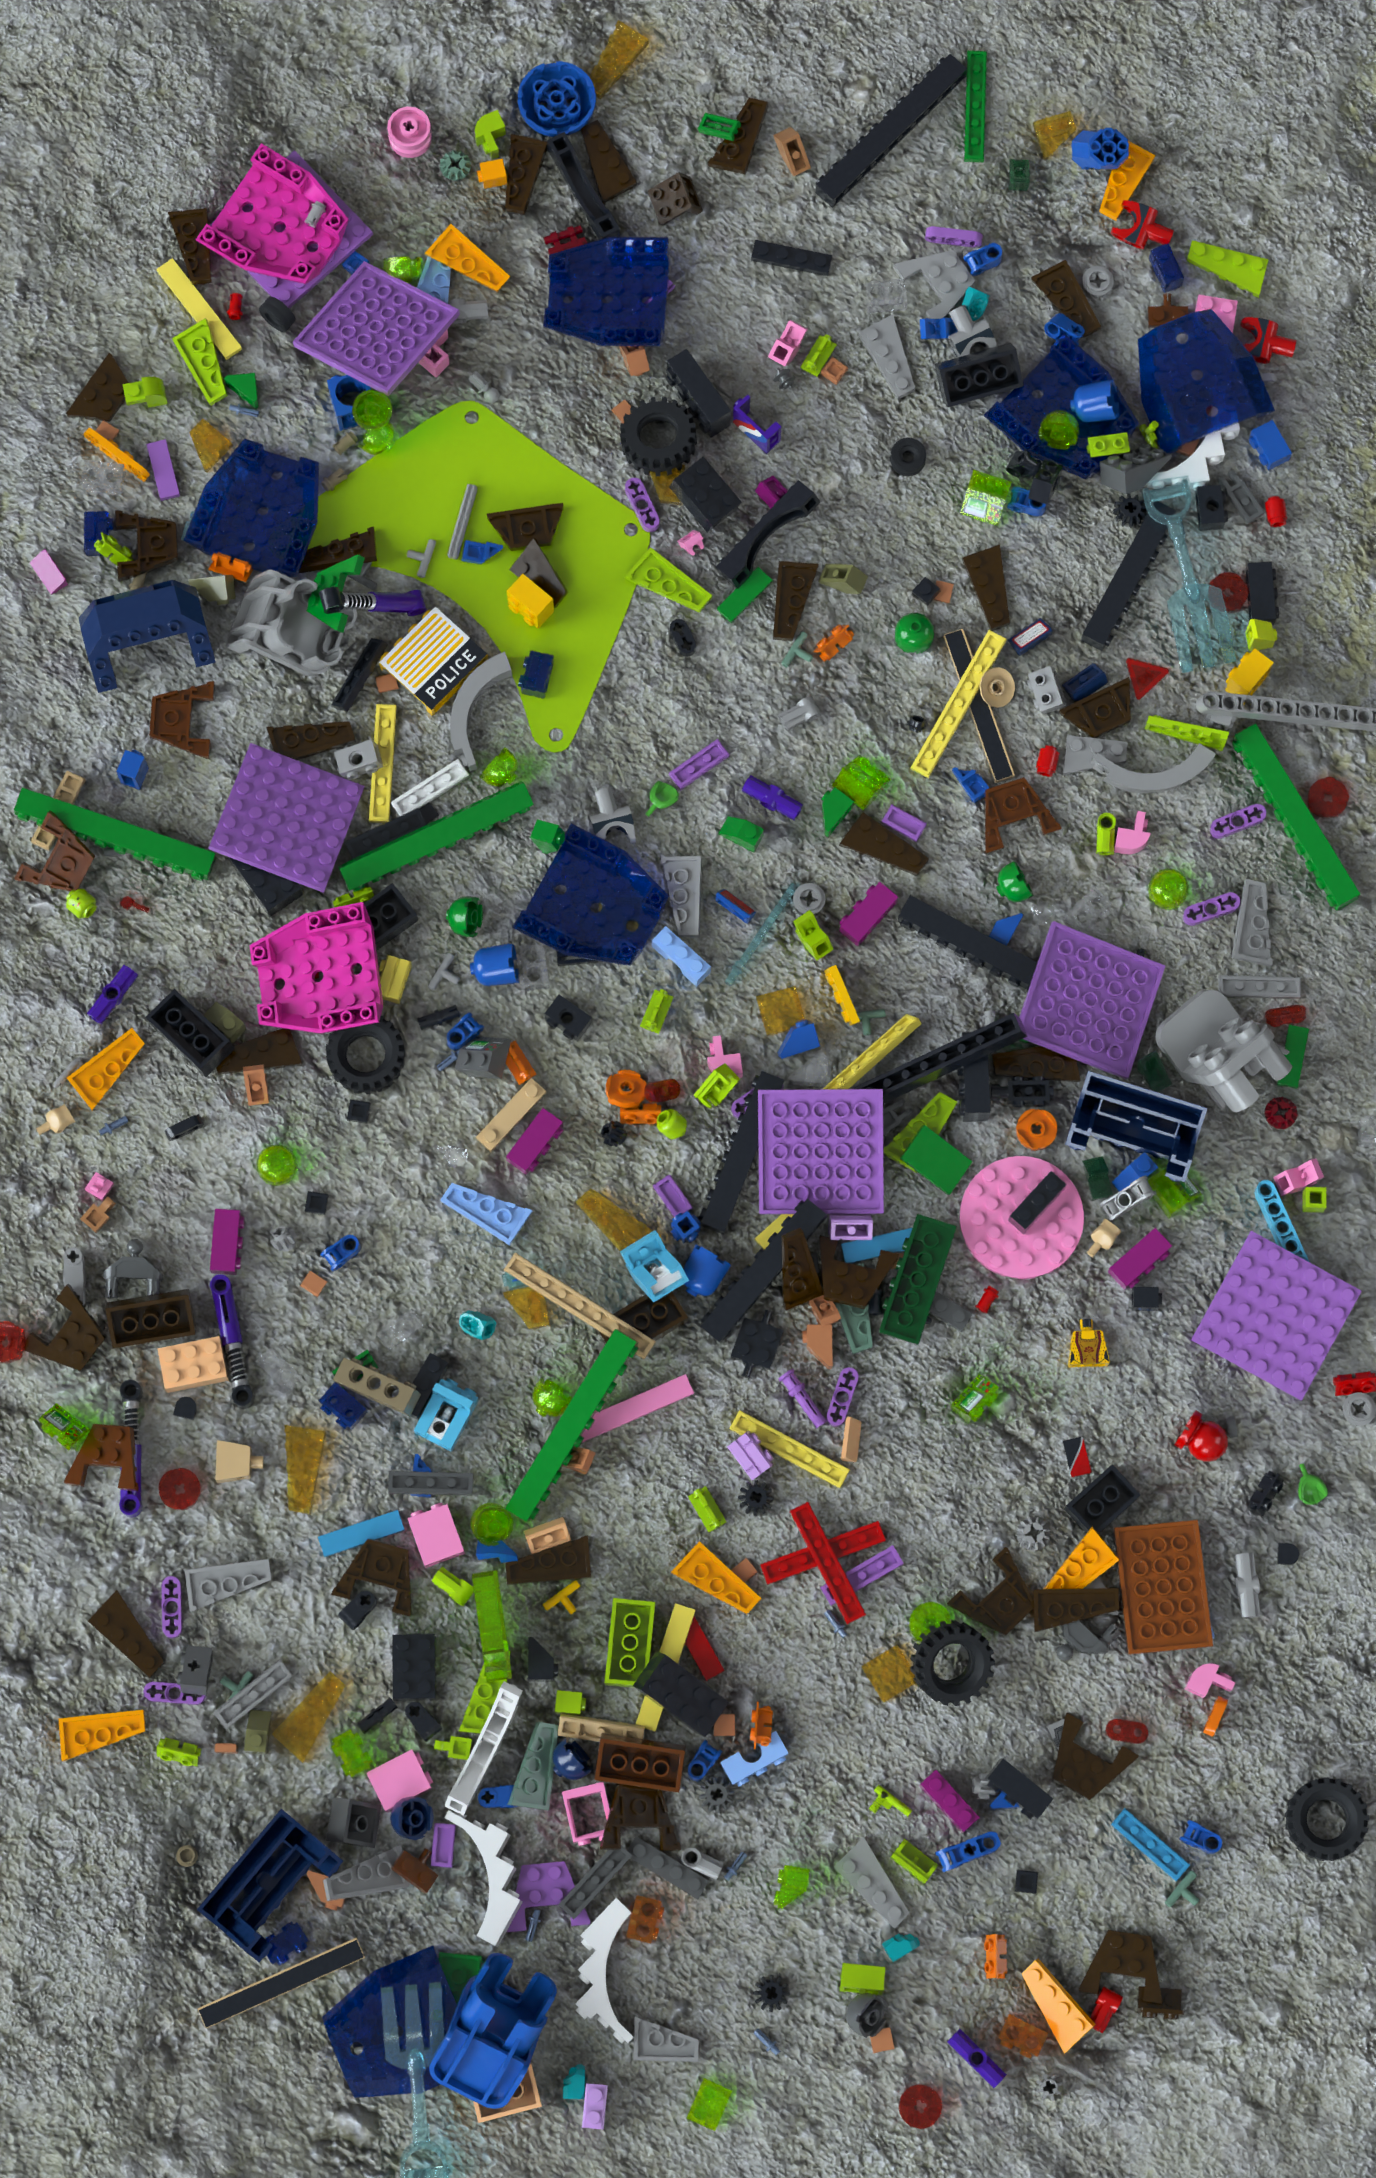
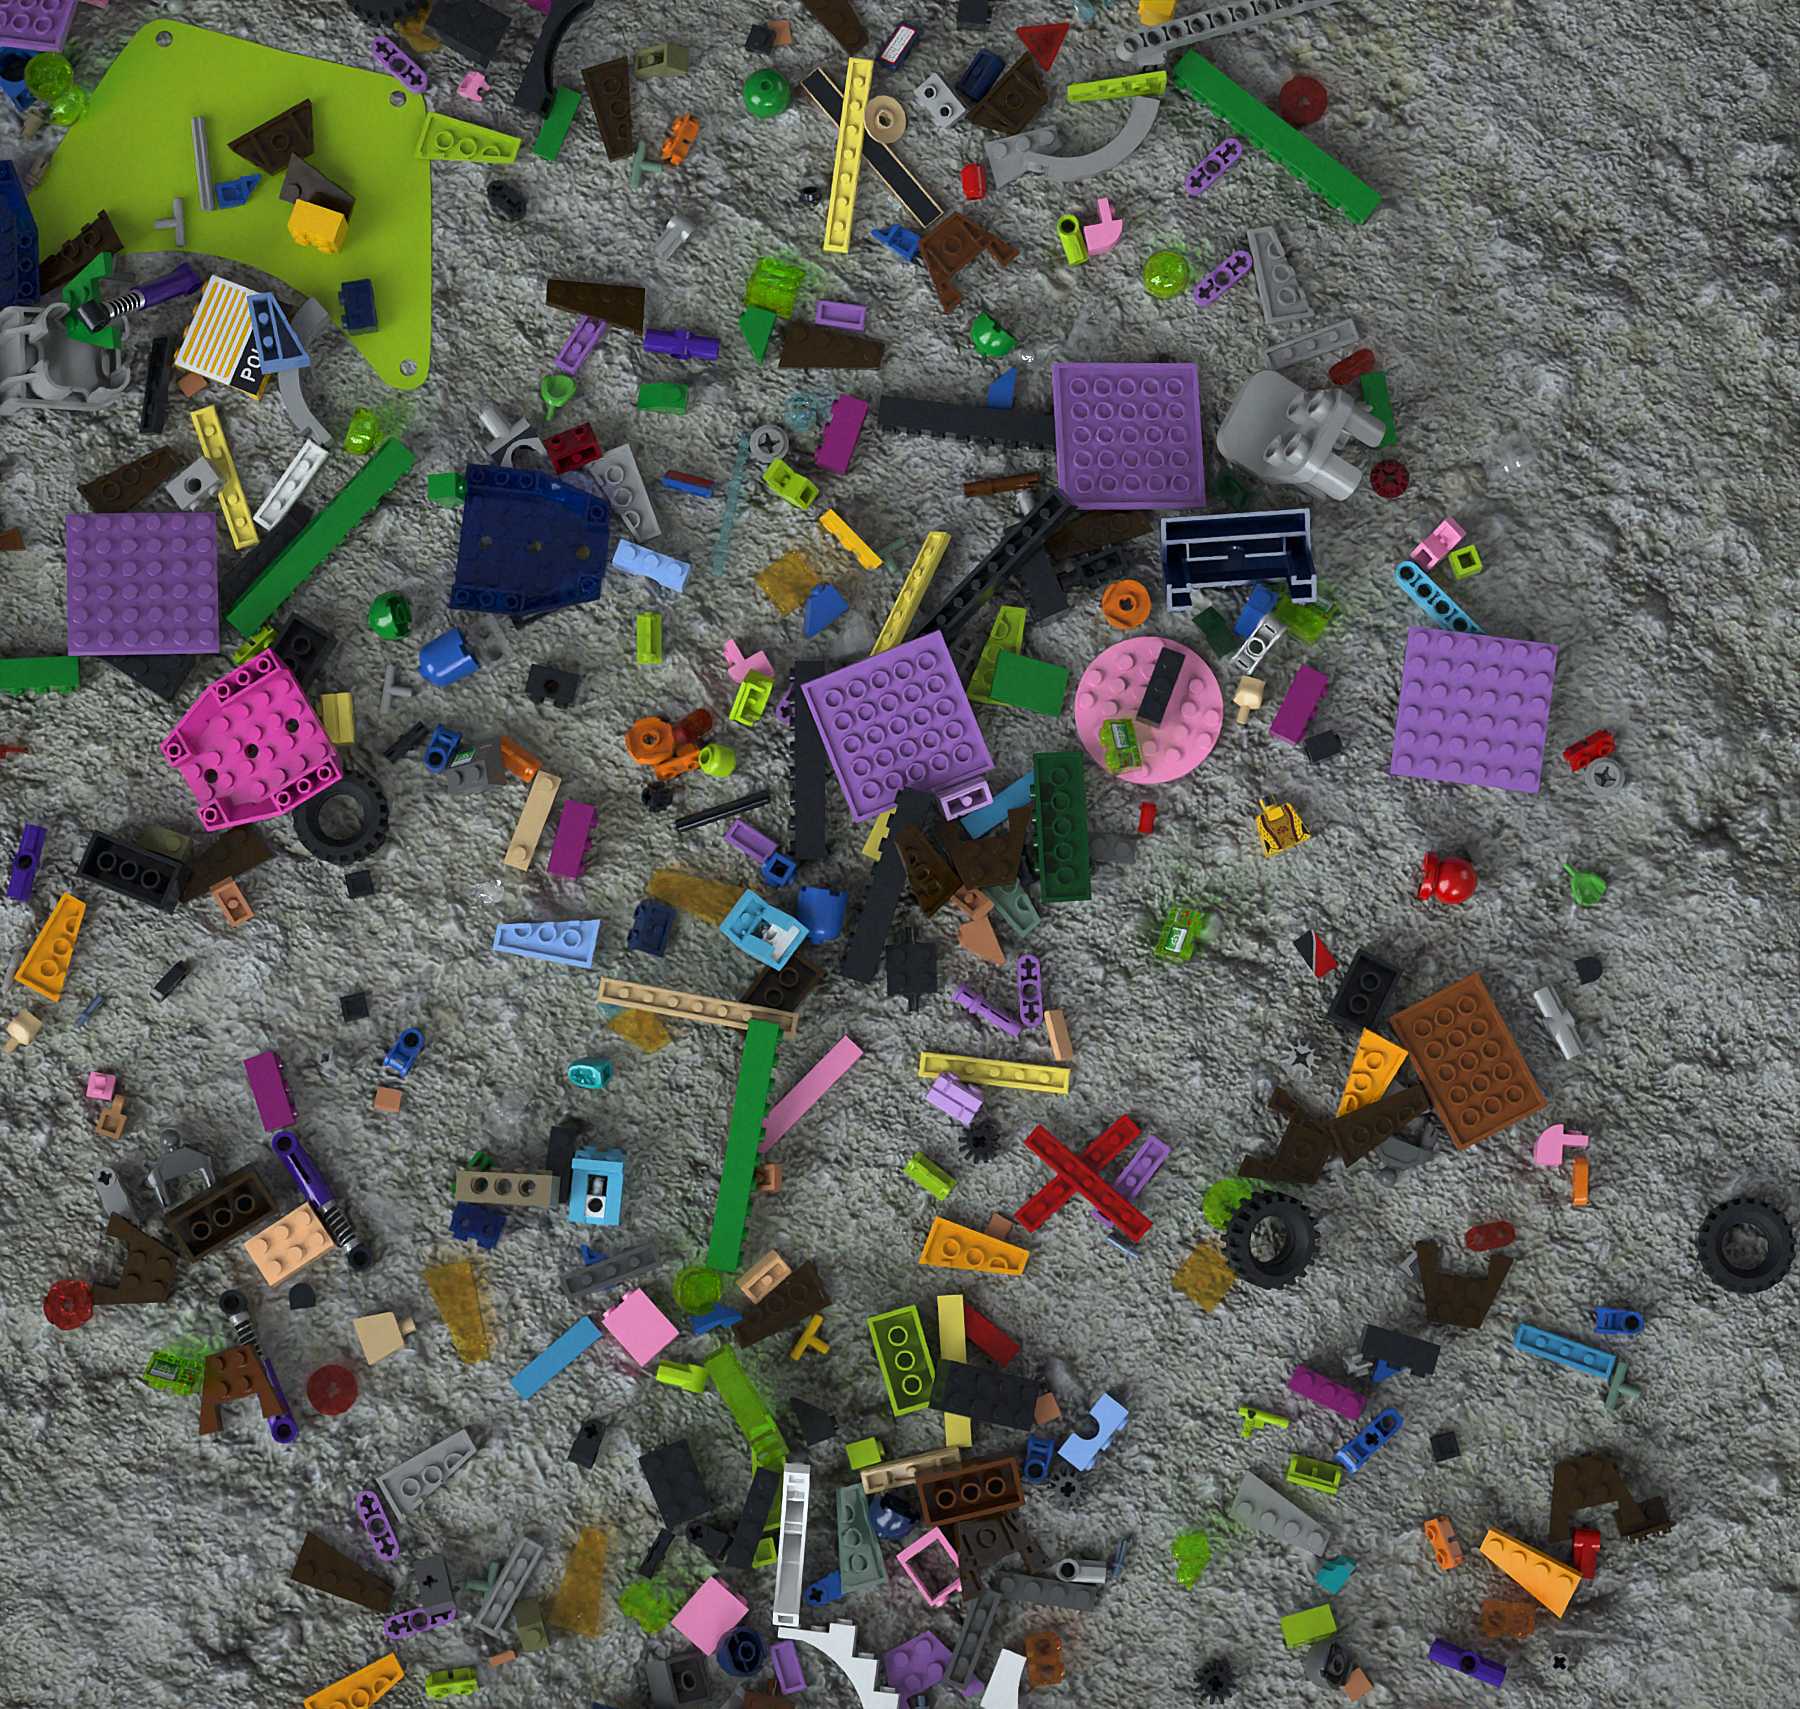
camera: 20 degrees left, 5 degrees up
clear neon green cylinder [256,1144,298,1186] -> none
dark brown wing [331,1539,412,1617] -> none
sand blue piece [437,1048,461,1071] -> none
clear neon green cylinder [532,1377,572,1417] -> none
orange hinge [750,1702,773,1749] -> none
black hinge [1248,1471,1284,1516] -> none
none -> medium blue wedge [247,292,311,375]
none -> dark red brick [543,422,603,475]
none -> dark brown wing [545,279,645,336]
none -> dark blue bracket [627,901,676,958]
none -> black axle [675,790,770,833]
none -> black plate [725,1466,782,1572]
none -> clear light blue head [784,393,816,432]
none -> reddish brown pin [963,471,1038,499]
none -> clear neon green slope [1098,718,1143,777]

